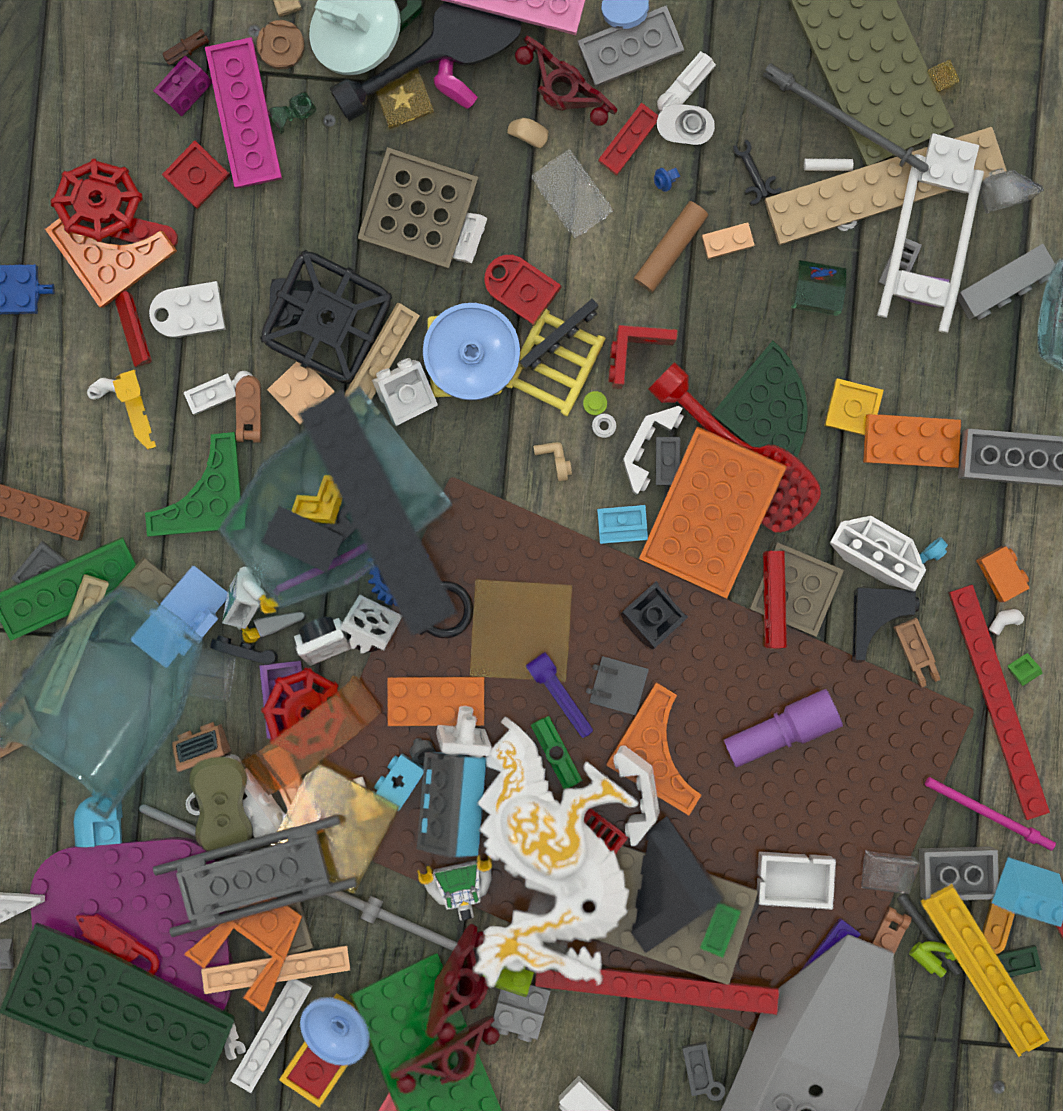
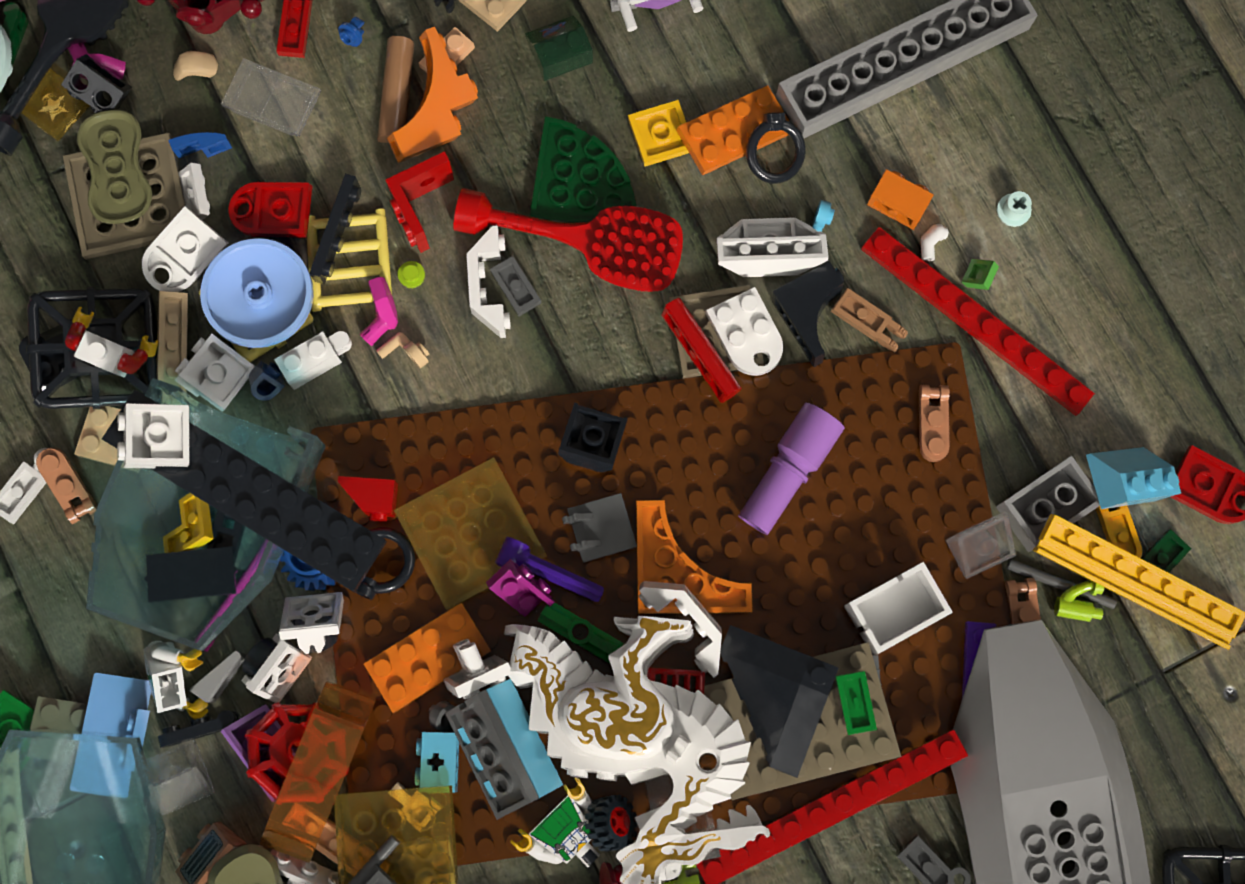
camera: 35 degrees left, 10 degrees down
green plate [145,432,244,537] -> none
white plate [592,414,616,438] -> none
medium azure plate [597,505,648,544] -> none
orange plate [639,427,787,599] -> none
dark pink bar [925,777,1056,851] -> none
none -> black brick [61,54,132,113]
none -> torso [65,307,159,377]
none -> olive plate [77,110,152,224]
none -> white plate [117,404,189,468]
none -> white plate [142,206,229,292]
none -> blue slope [168,132,232,158]
none -> dark blue plate [249,361,285,400]
none -> white brick [274,331,352,390]
none -> red slope [337,476,398,521]
none -> dark pink arm [359,277,398,346]
none -> orange arch [387,26,478,163]
none -> magenta bracket [486,559,555,617]
none -> black wheel [585,795,638,852]
none -> white plate [706,287,783,376]
none -> black piece [746,112,806,184]
none -> nougat plate [919,385,950,462]

